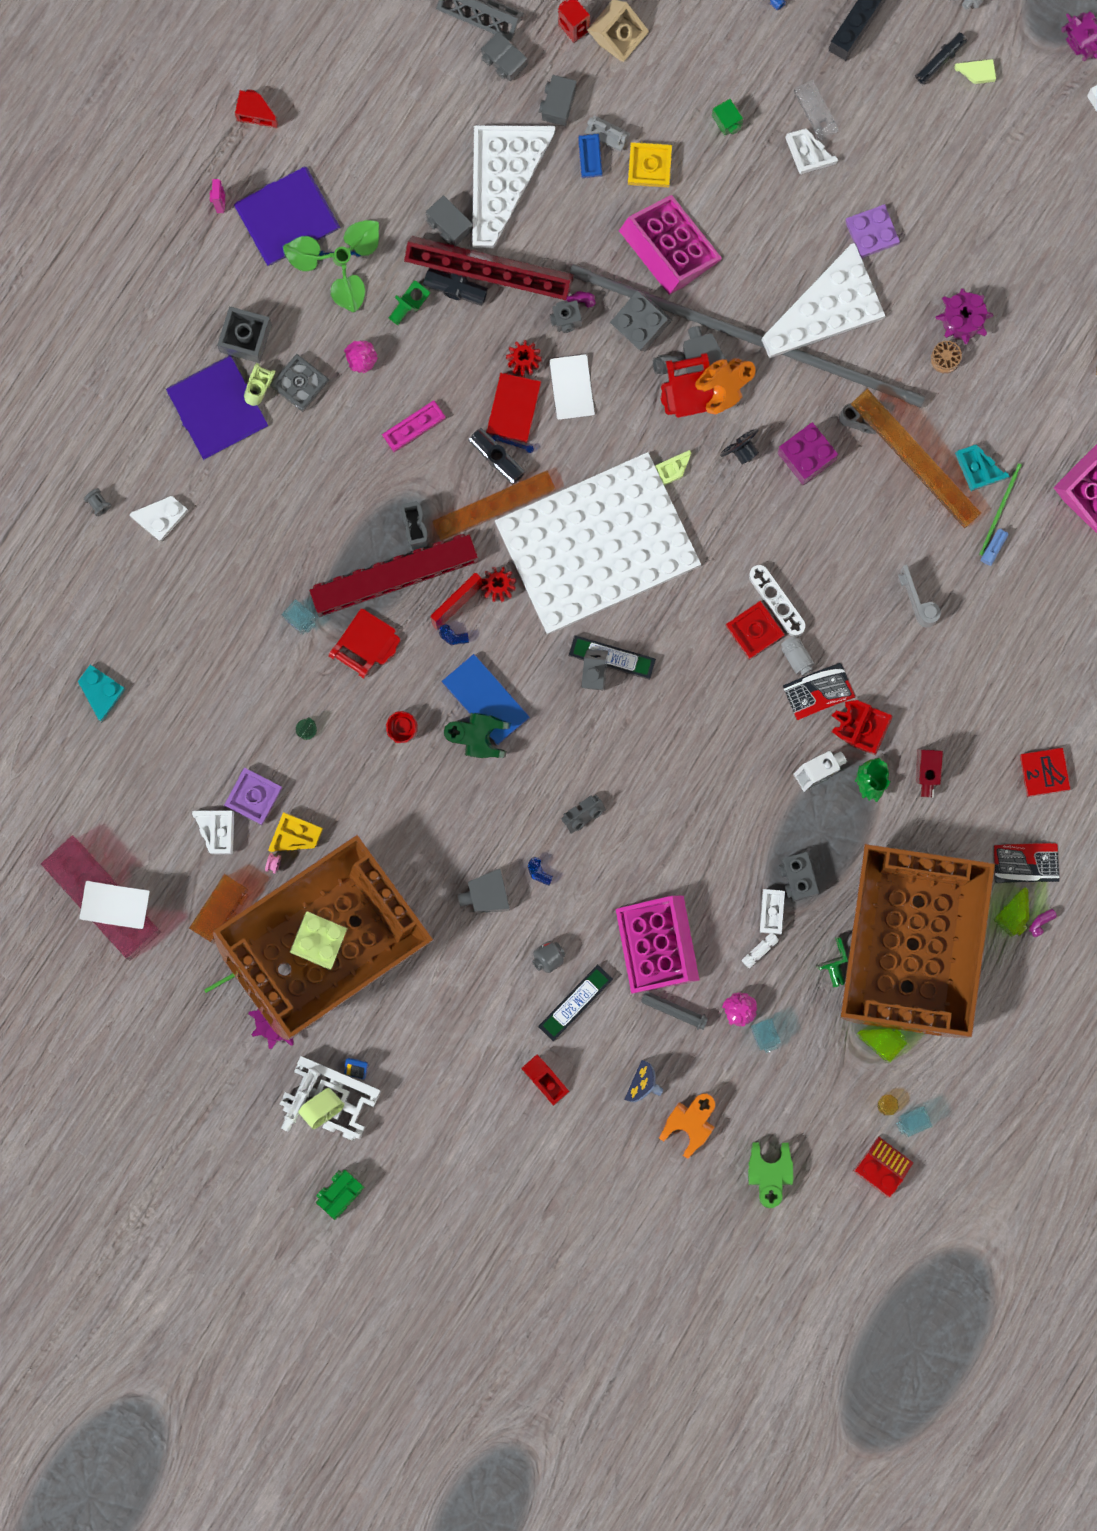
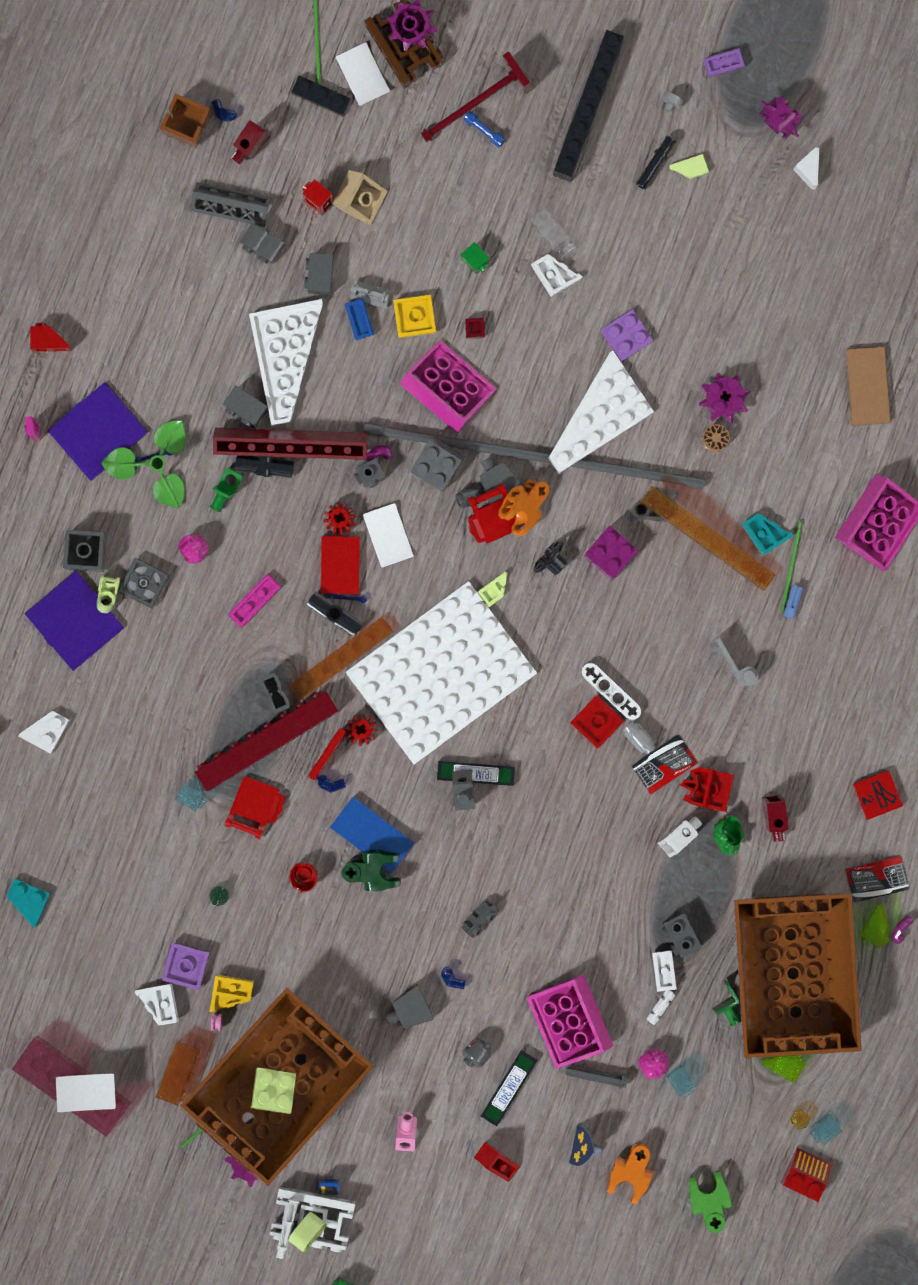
camera: 15 degrees left, 5 degrees up
none -> bright pink bracket [395,1112,417,1152]
none -> dark red plate [465,318,485,339]

